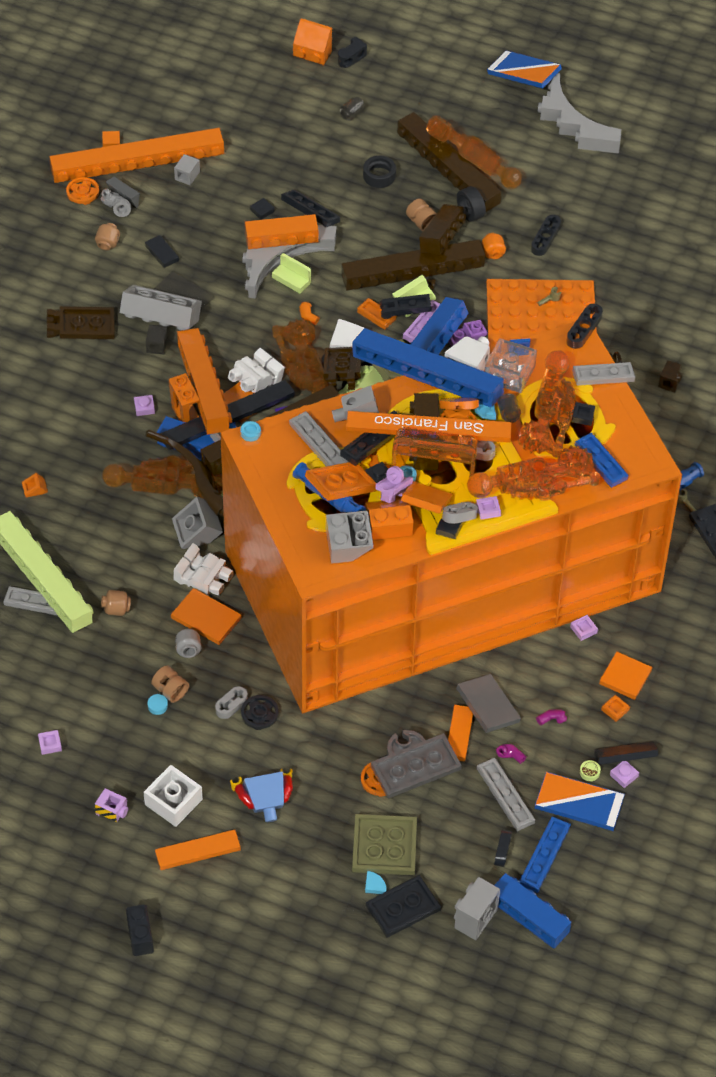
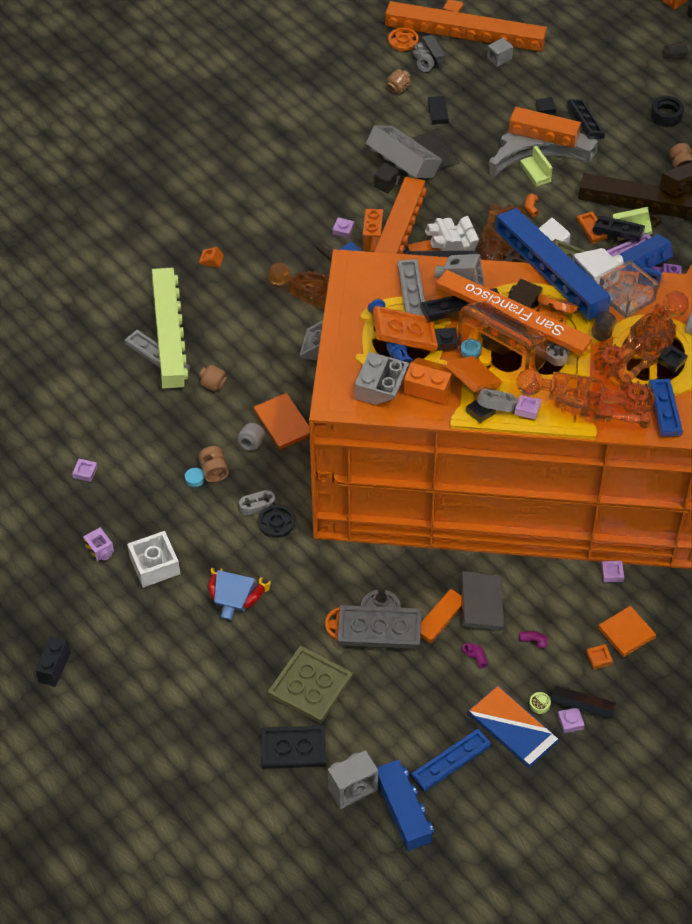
camera: 30 degrees right, 0 degrees up
dark brown tile [47,306,115,339] -> none
orange tile [155,830,241,871] -> none
white hips [174,543,233,596] -> none
medium azure tile [240,421,261,442] -> none
medium azure tile [365,871,386,894] -> none
lavender hips [375,466,413,503] -> none
medium azure tile [474,403,496,420] -> none
light grey tile [477,758,535,831] -> none
black beam [494,830,512,867] -> none

